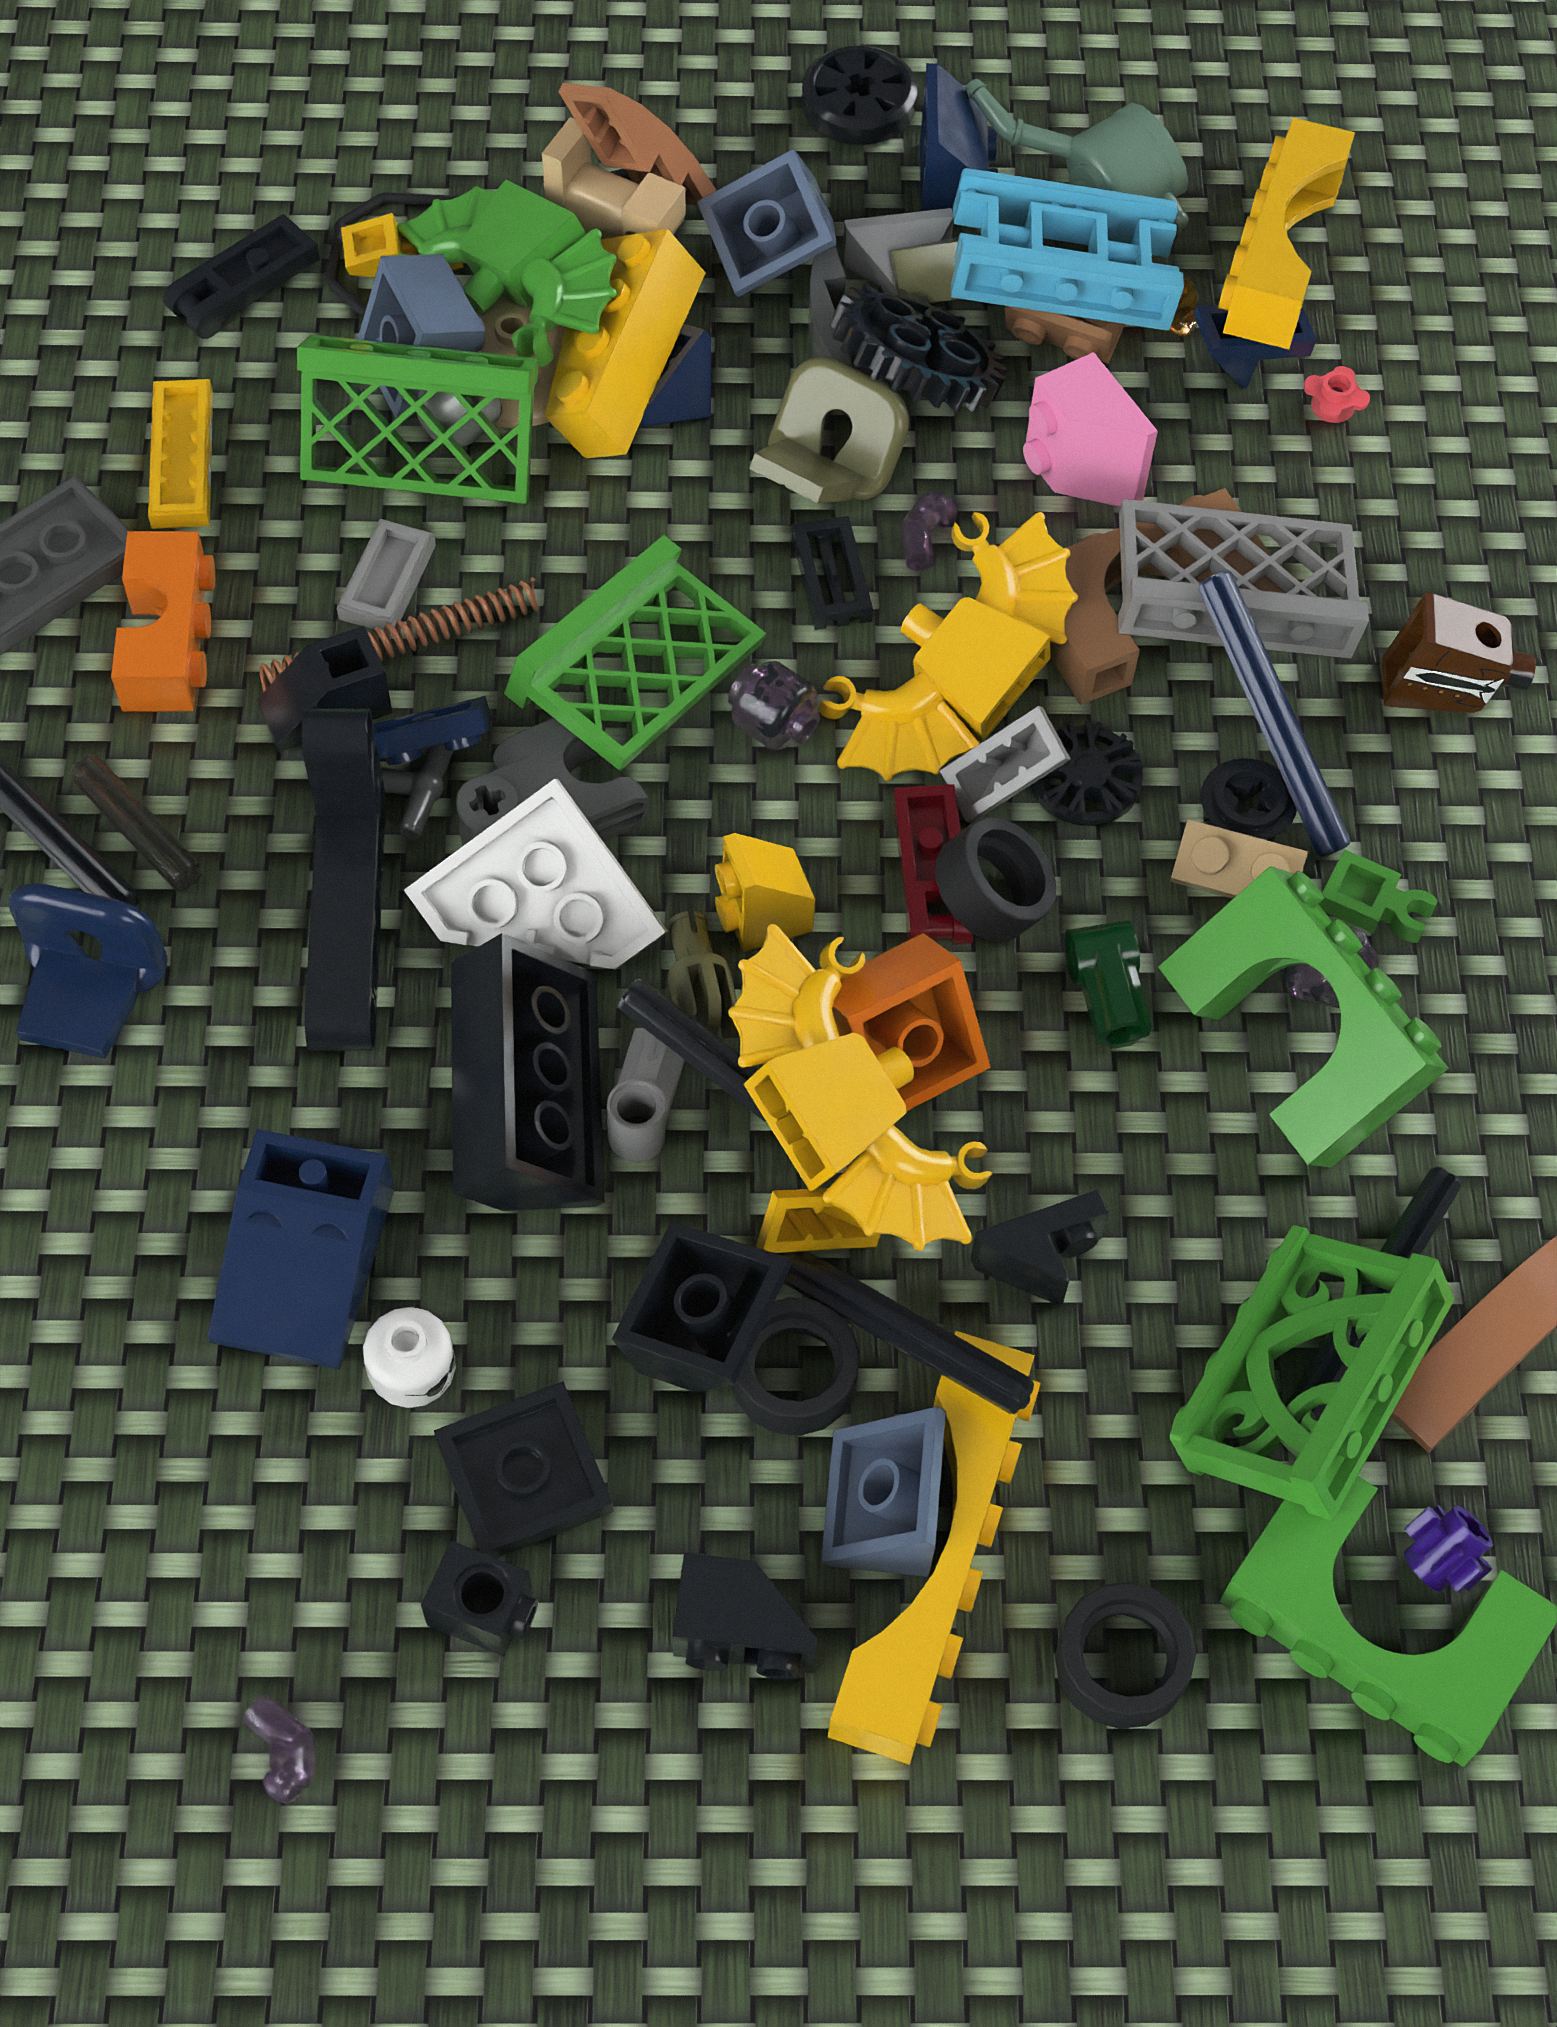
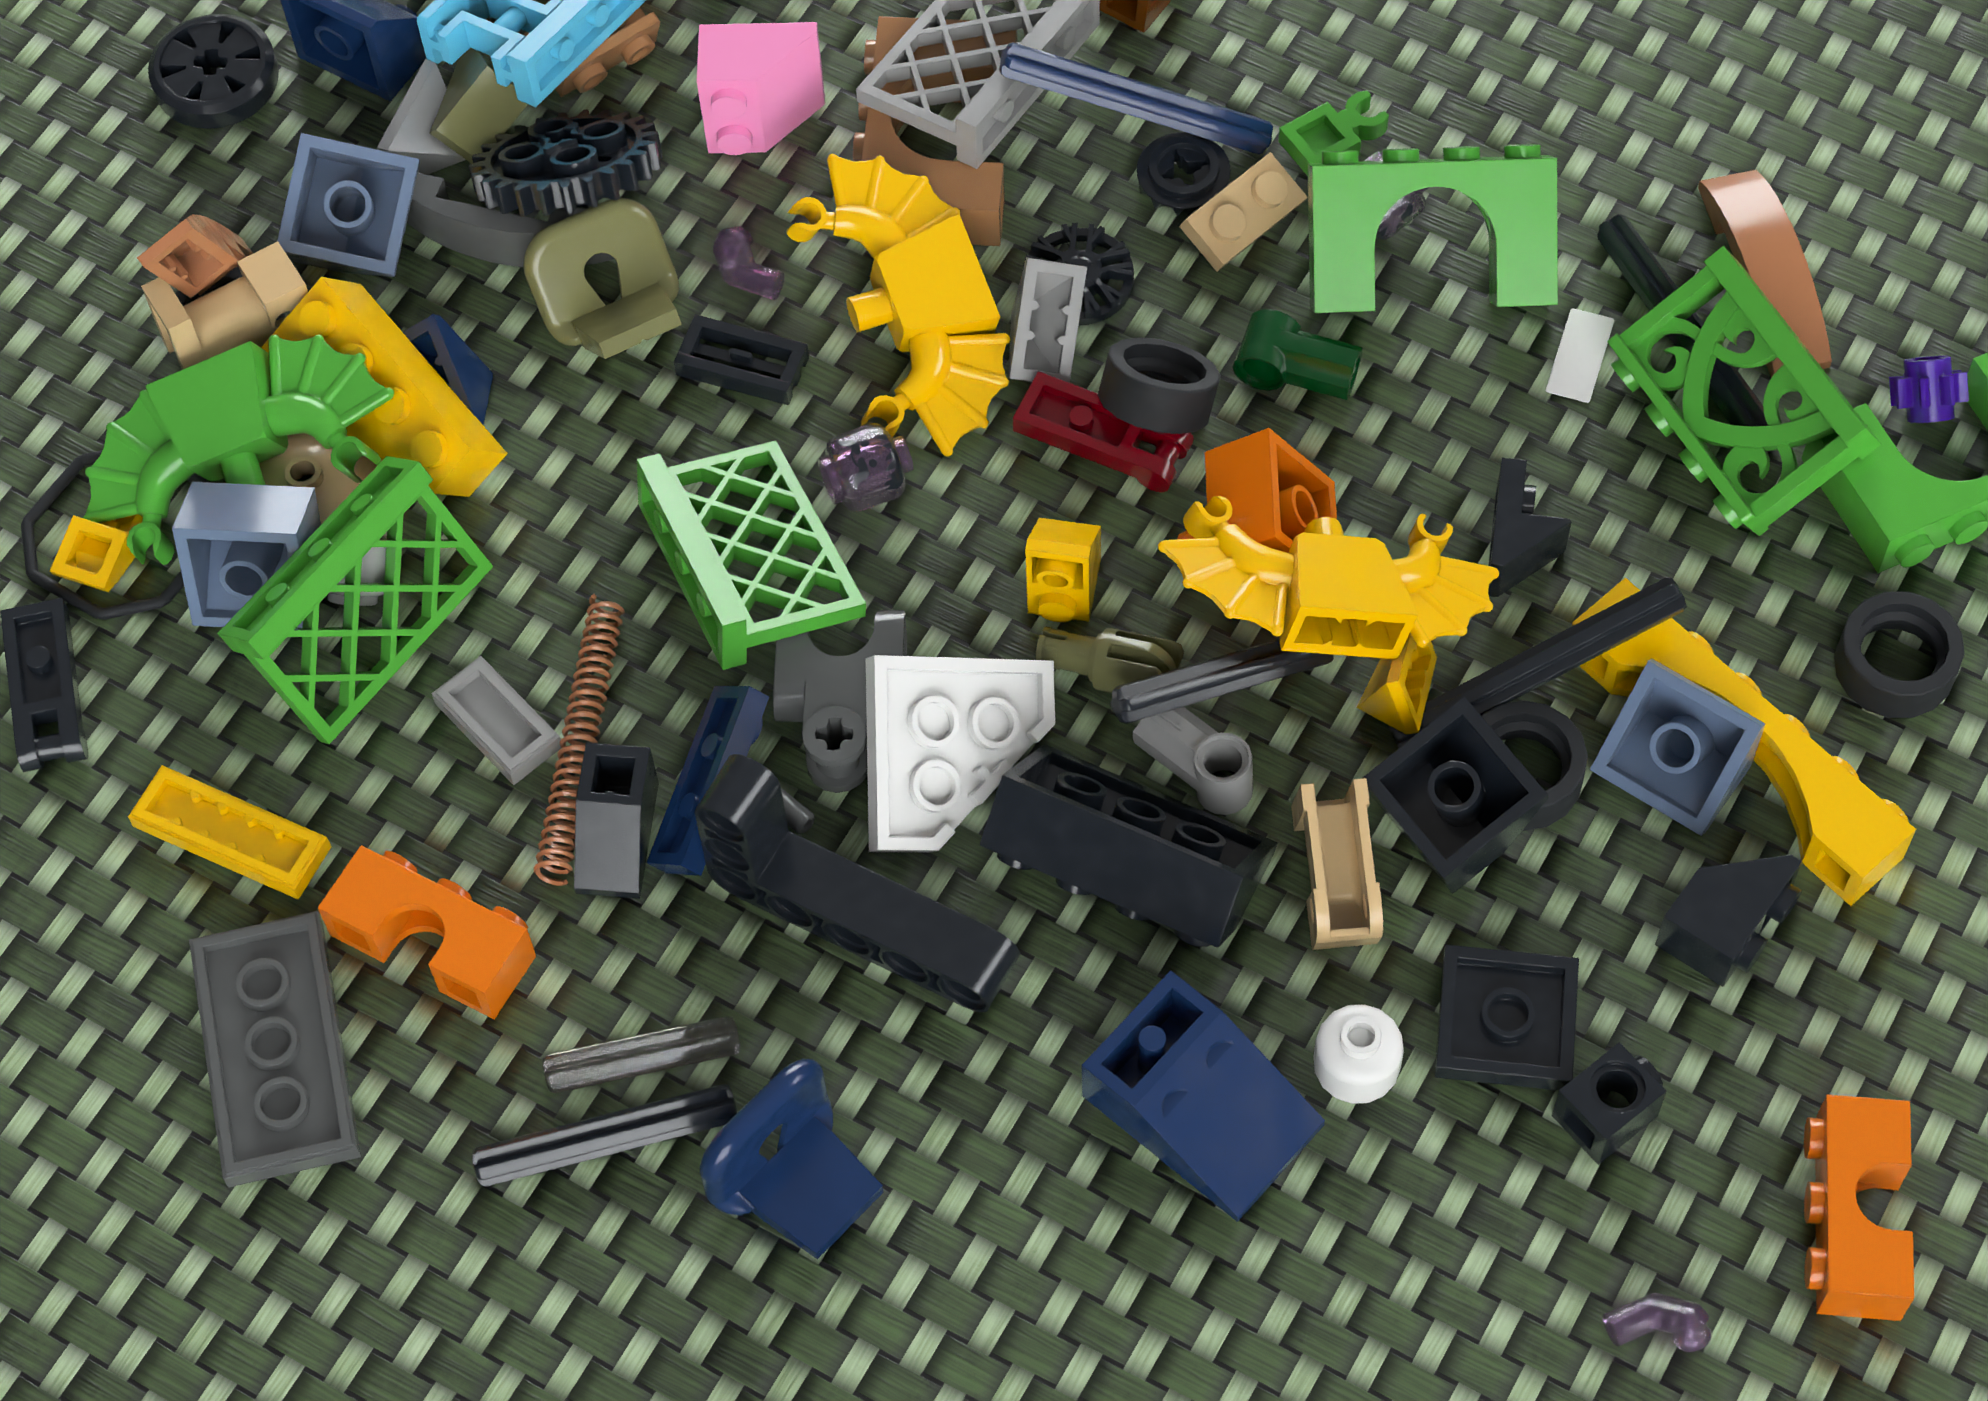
camera: 55 degrees left, 0 degrees up
none -> tan piece [1291,778,1383,950]
none -> white sticker [1546,308,1614,403]
none -> orange arch [1804,1094,1914,1321]

